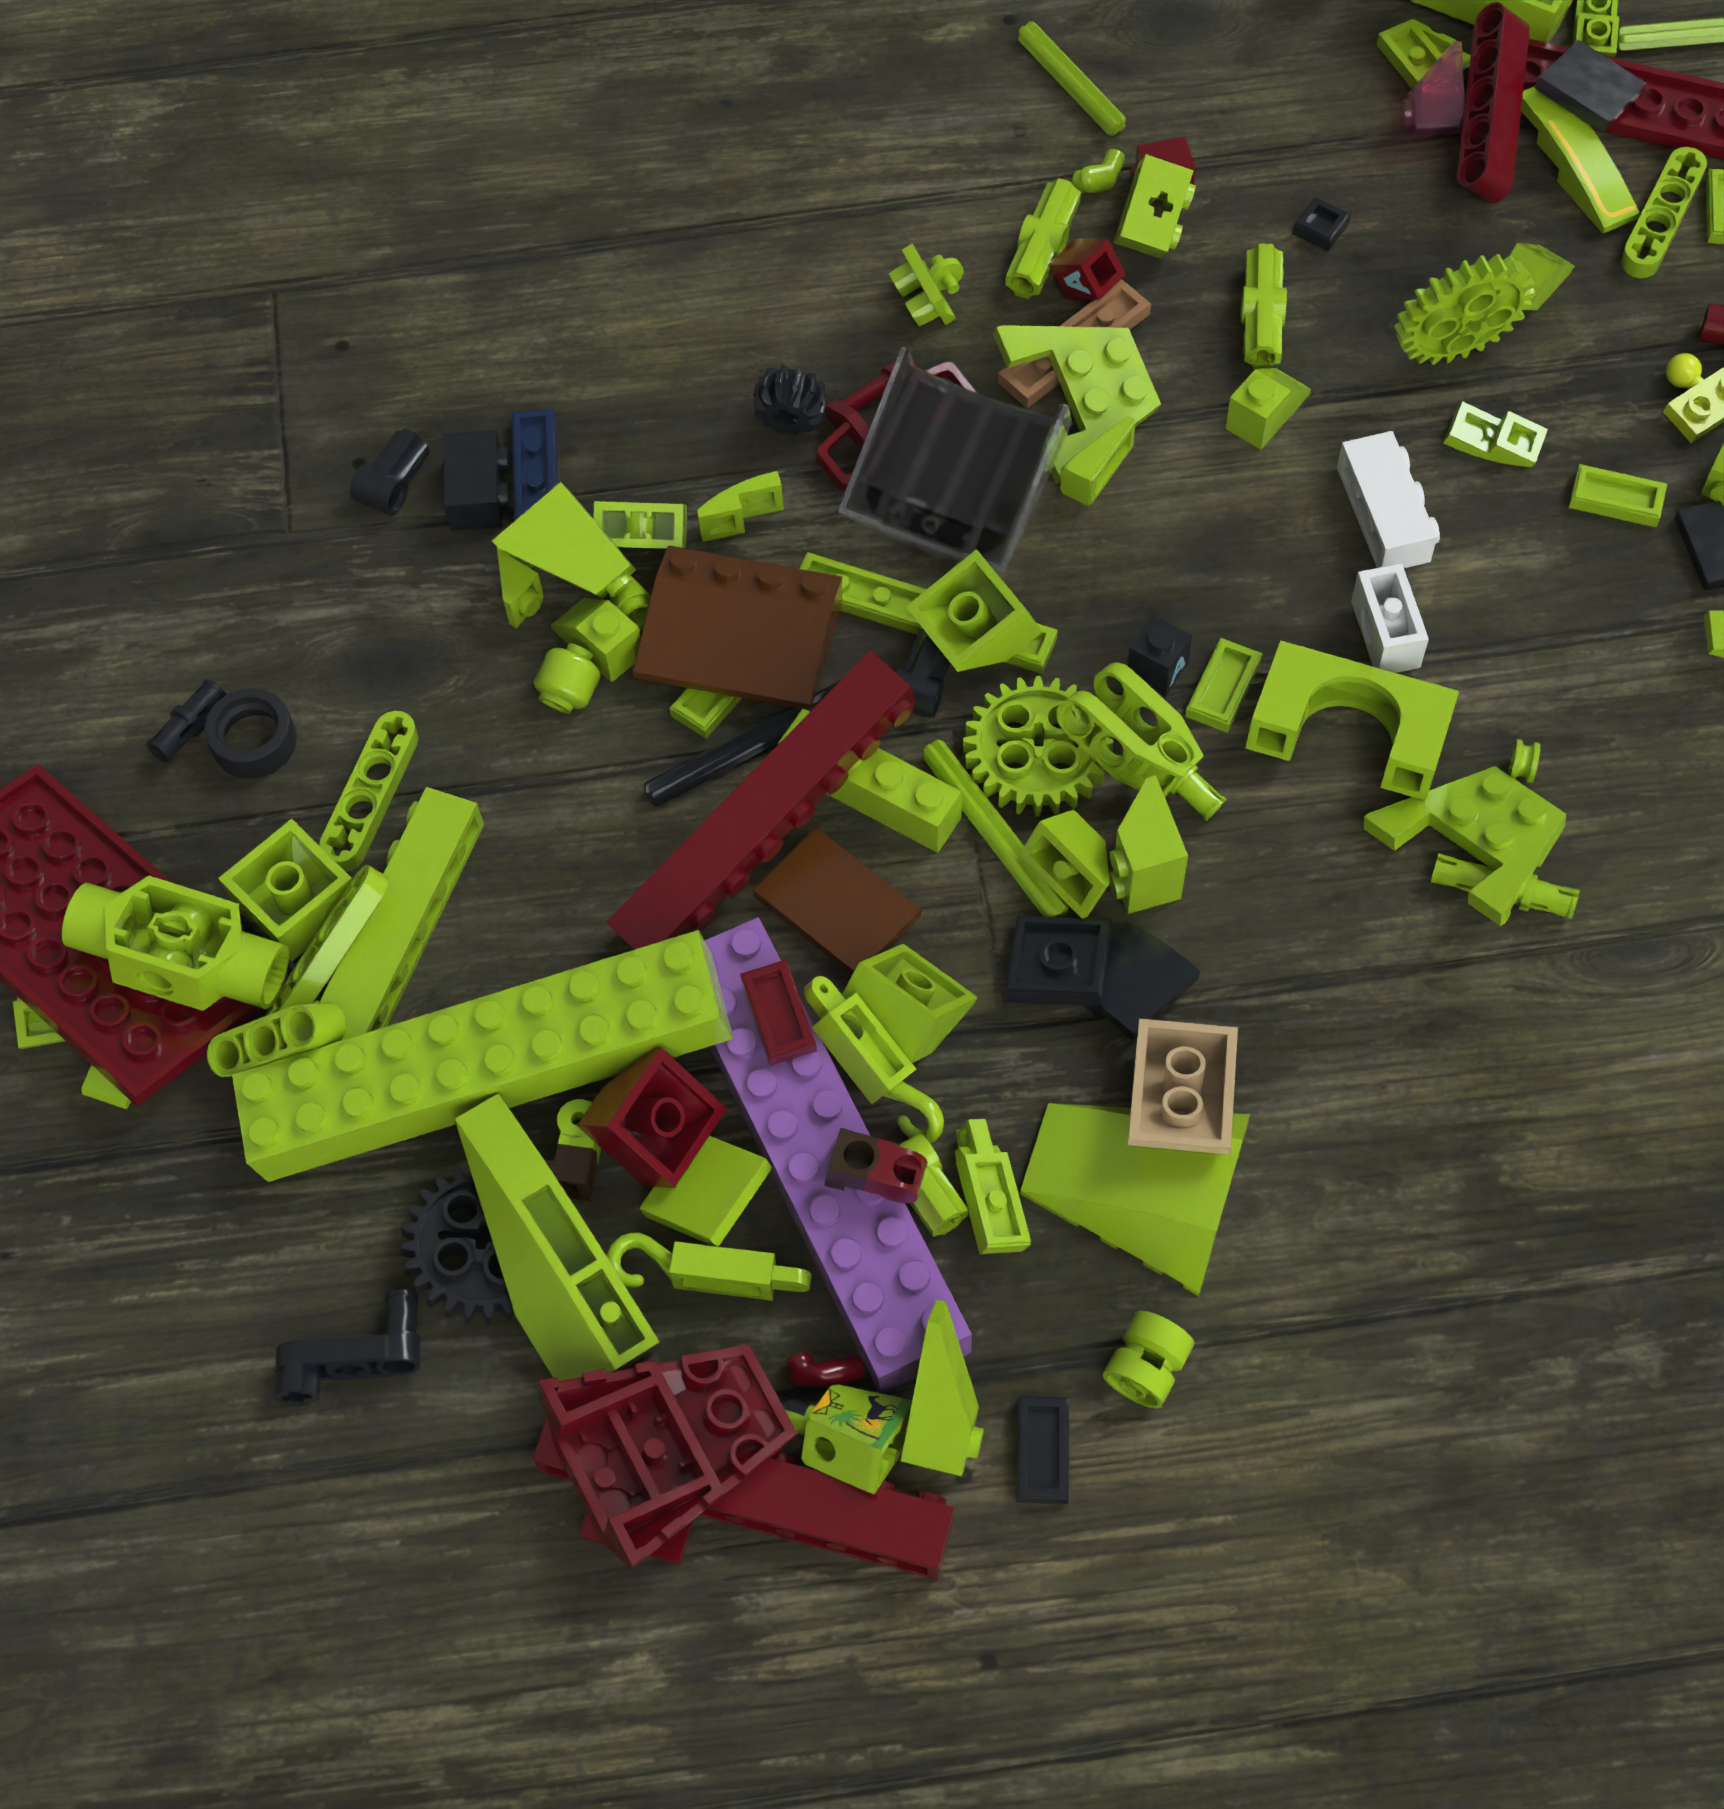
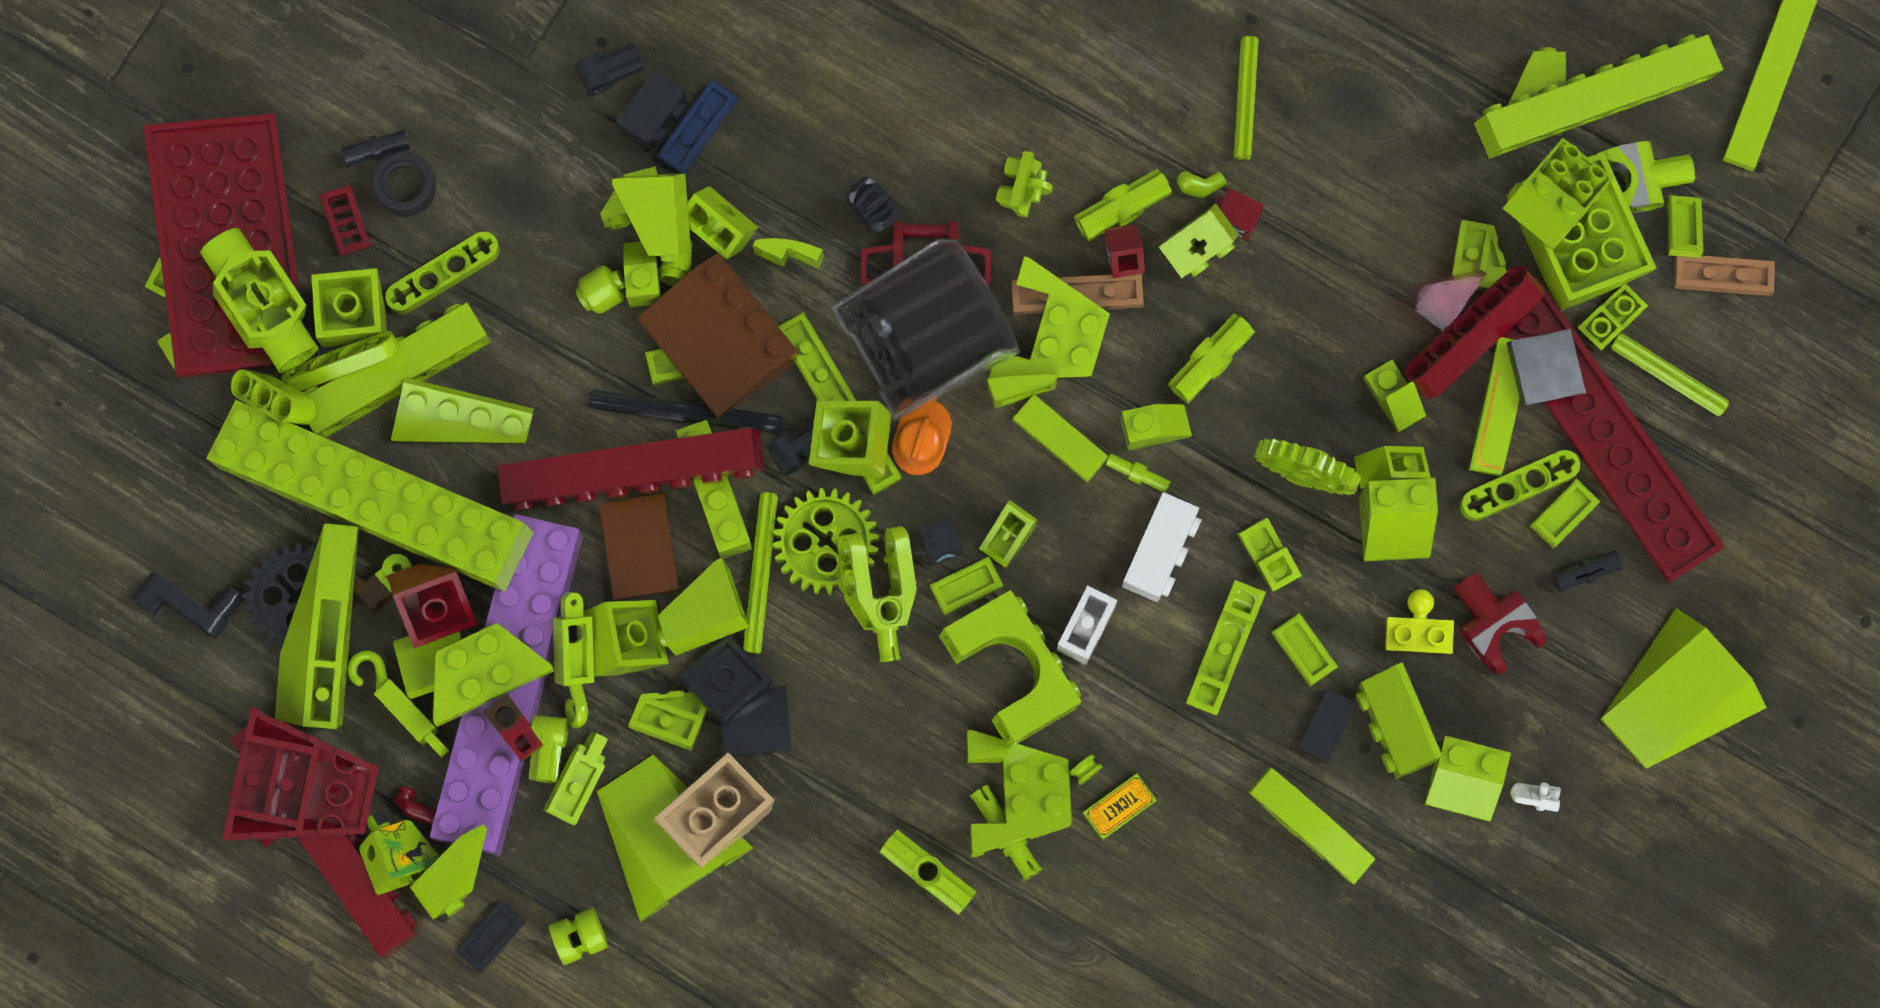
camera: 35 degrees right, 15 degrees up
dark red tile [740,959,817,1066] -> none
lime slope [1019,809,1110,919] -> none
lime slope [1109,775,1188,914] -> none
black tile [1293,197,1351,251] -> none
none -> dark red slope [319,185,371,257]
none -> lime wing [391,377,534,443]
none -> lime wing [433,623,555,727]
none -> lime wing [629,690,708,751]
none -> lime slope [657,558,749,656]
none -> lime piece [879,829,977,915]
none -> orange piece [892,399,952,475]
none -> lime slope [979,500,1037,568]
none -> lime tile [1012,394,1109,483]
none -> tile [1083,774,1157,841]
none -> lime bar [1106,454,1171,493]
none -> lime slope [1186,580,1266,716]
none -> lime slope [1359,478,1438,562]
none -> lime slope [1363,360,1426,433]

